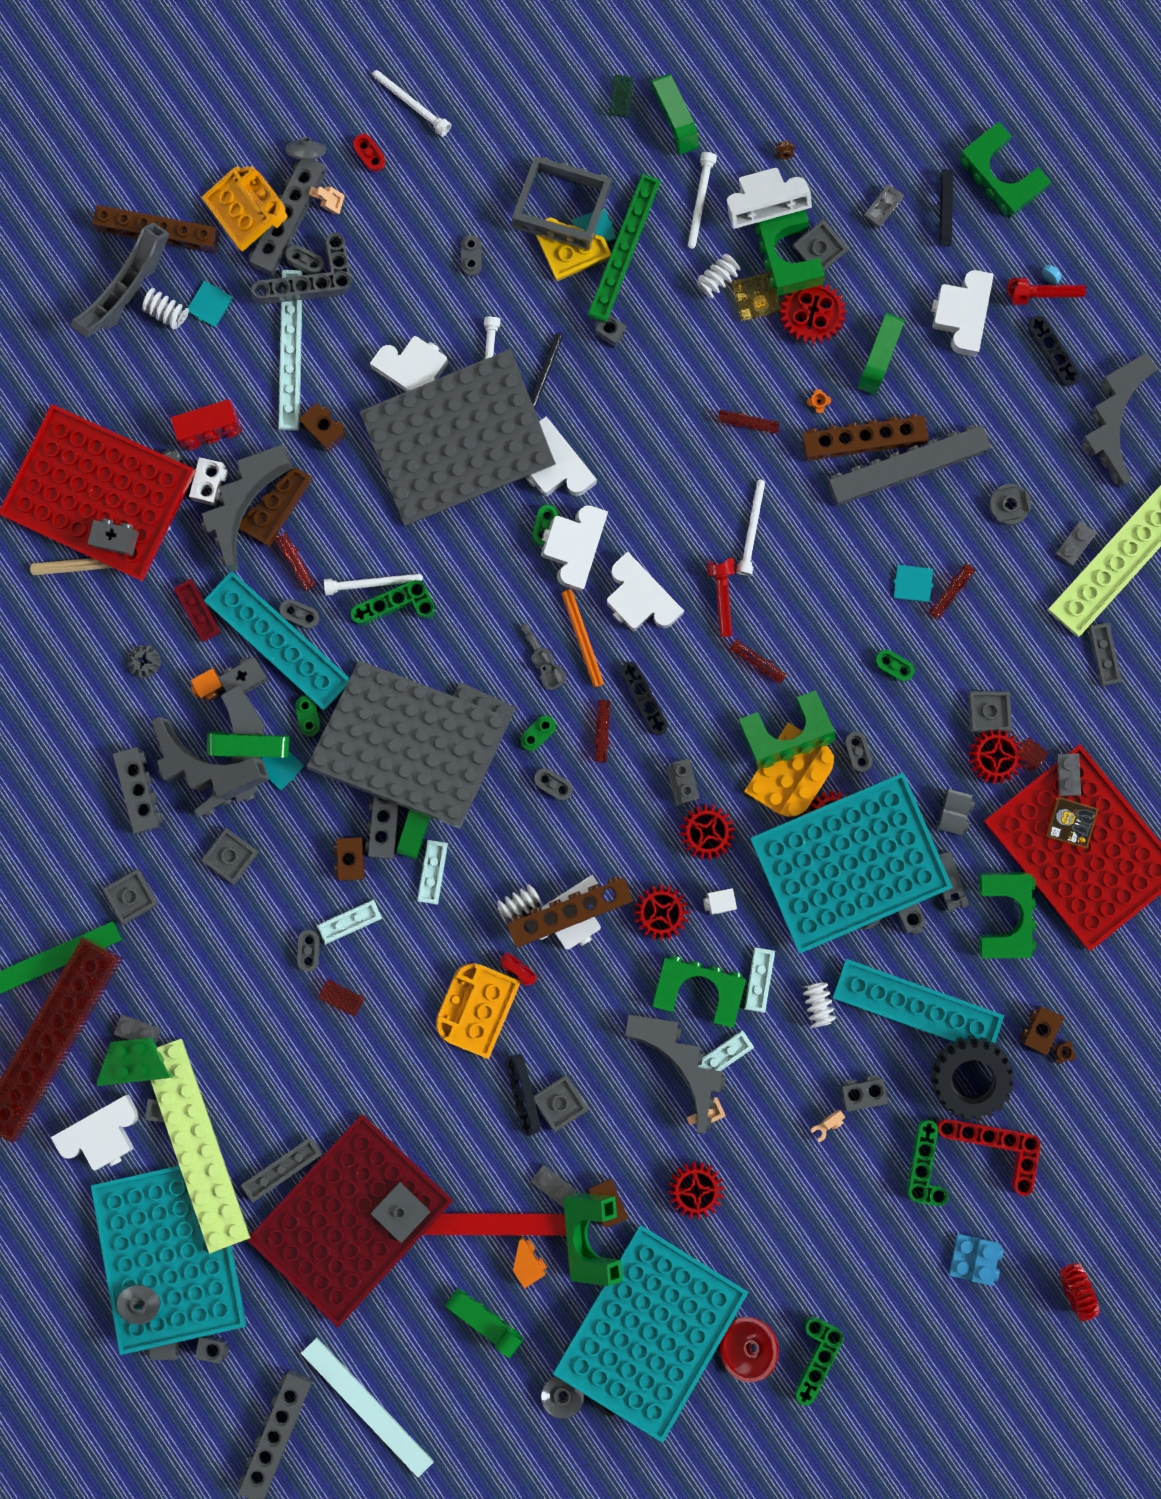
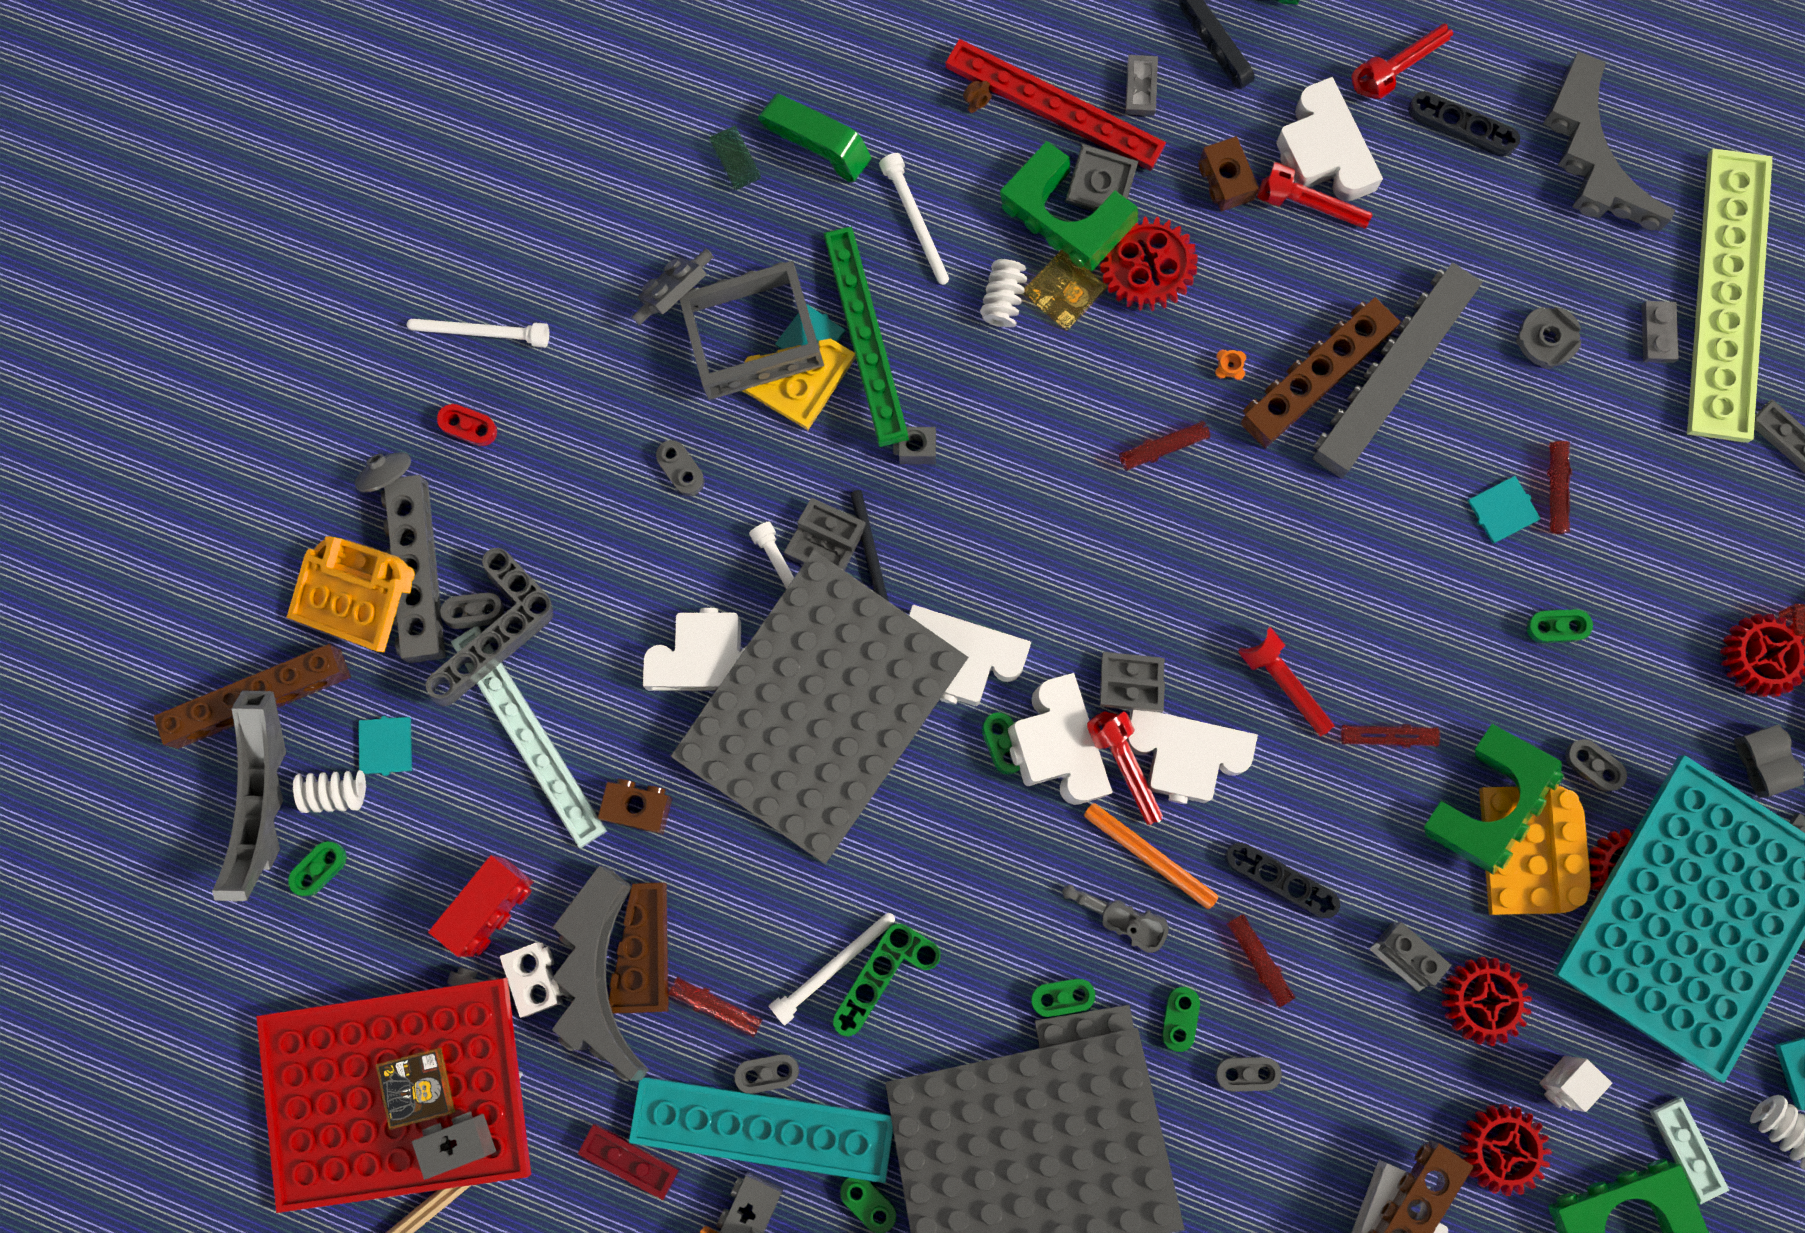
camera: 30 degrees left, 5 degrees down
light nougat plate [309,187,345,214] -> none
white brick [727,168,812,229] -> none
white piece [736,479,765,576] -> none
green beam [857,313,905,395] -> none
dark grey plate [968,691,1012,733] -> none
medium azure tile [1041,265,1061,285] -> none
none -> green plate [288,841,347,897]
none -> tile [376,1048,455,1130]
none -> dark grey plate [631,248,714,325]
none -> dark grey slope [784,497,866,571]
none -> red plate [945,39,1166,171]
none -> green plate [1031,979,1095,1017]
none -> red piece [1087,711,1163,825]
none -> dark grey slope [1100,652,1165,713]
none -> reddish brown brick [1198,136,1259,212]
none -> red piece [1257,162,1372,229]

